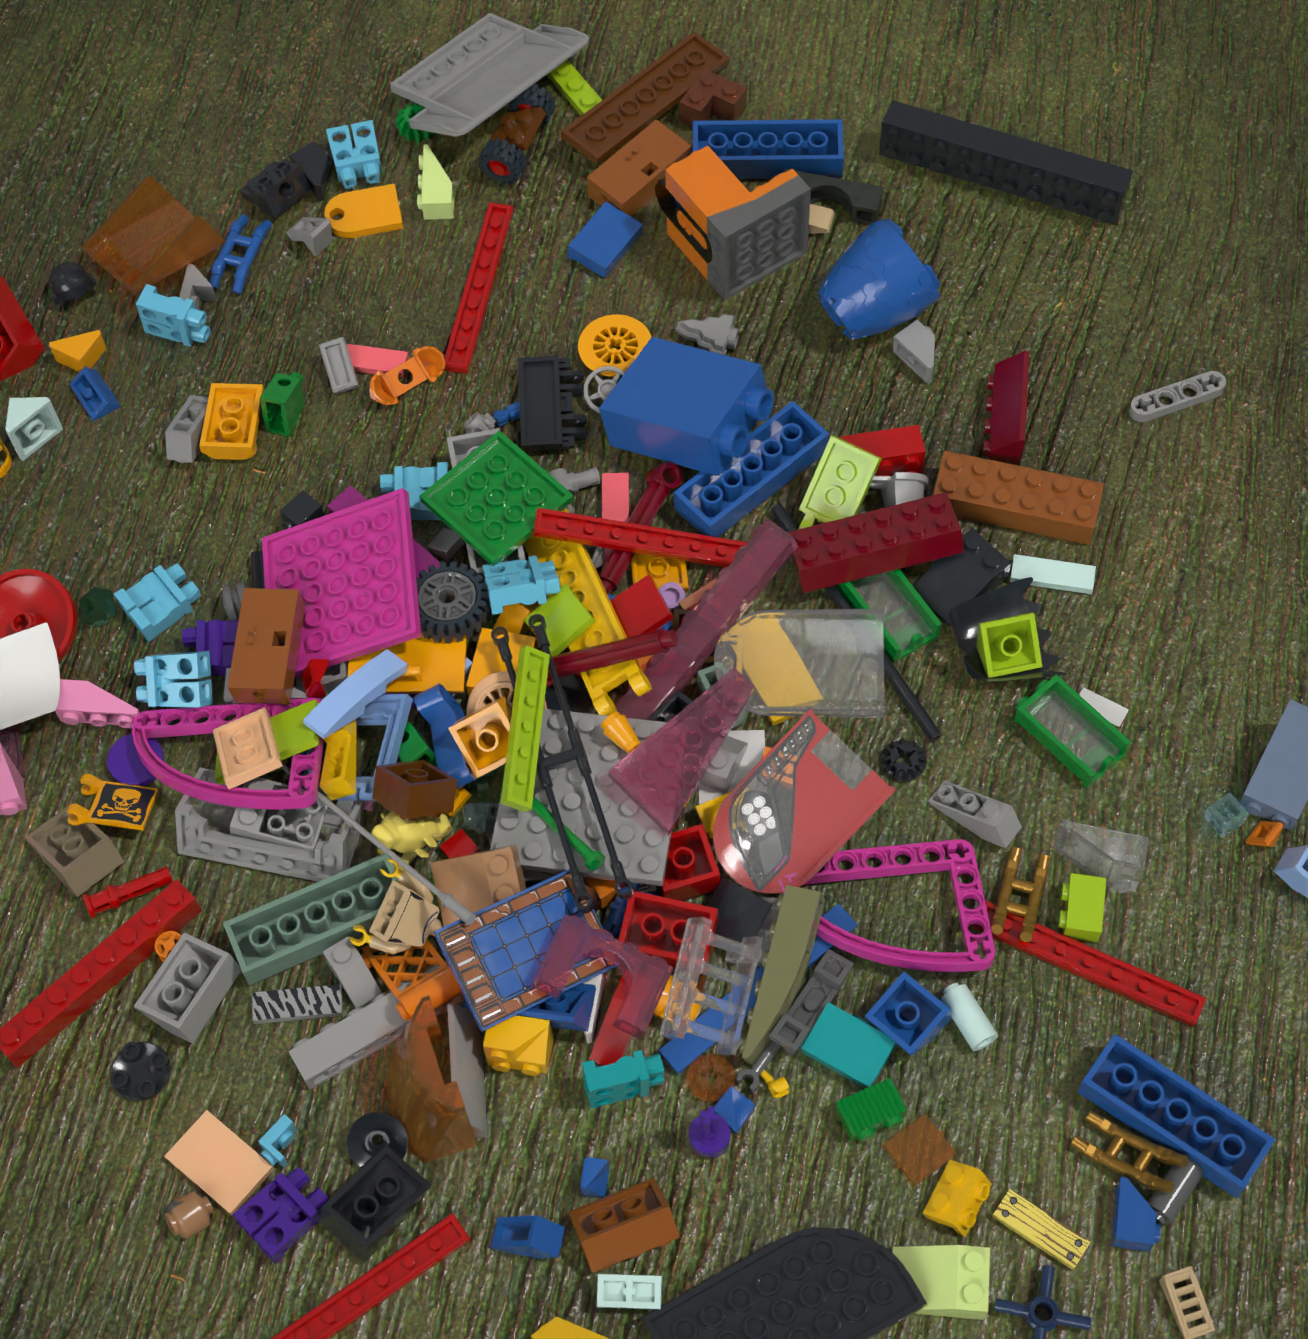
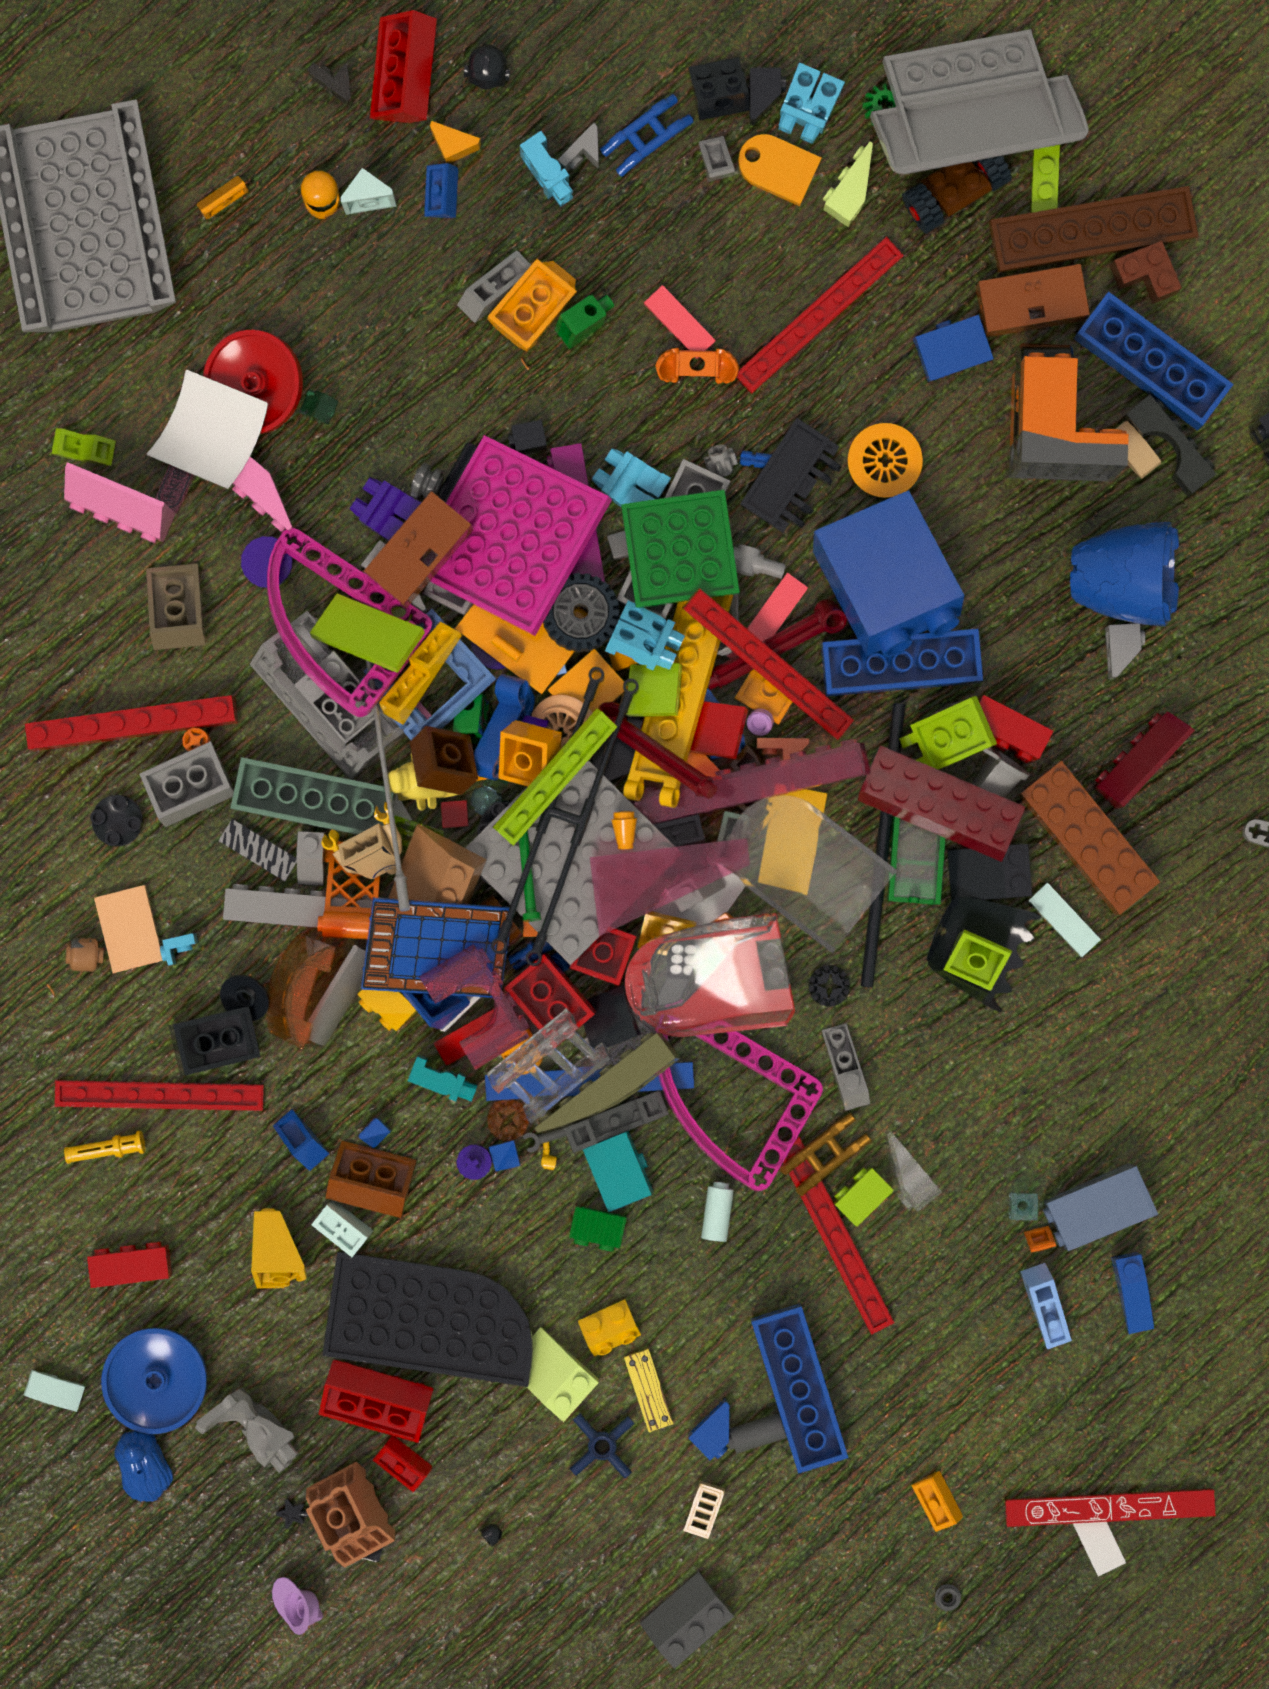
camera: 30 degrees right, 25 degrees up
light orange flag [67,774,158,831] -> none
clear orange windscreen [81,175,226,296] -> none
red pin [82,866,173,919] -> none
medium azure hips [114,563,201,642] -> none
medium azure hips [134,651,213,707] -> none
light nougat tile [213,708,282,789] -> none
dark purple hips [233,1167,329,1265] -> none
red slope [302,659,330,698] -> none
light blue slope [303,649,408,739] -> none
light grey tile [319,337,359,395] -> none
light grey wheel [584,366,625,413] -> none
light grey rock [676,314,739,355] -> none
blue slope [865,972,952,1056] -> none
clear orange piece [883,1114,957,1186] -> none
door [1014,674,1131,789] -> none
pearl gold piece [1070,1110,1188,1194] -> none
white sticker [1079,688,1128,727] -> none

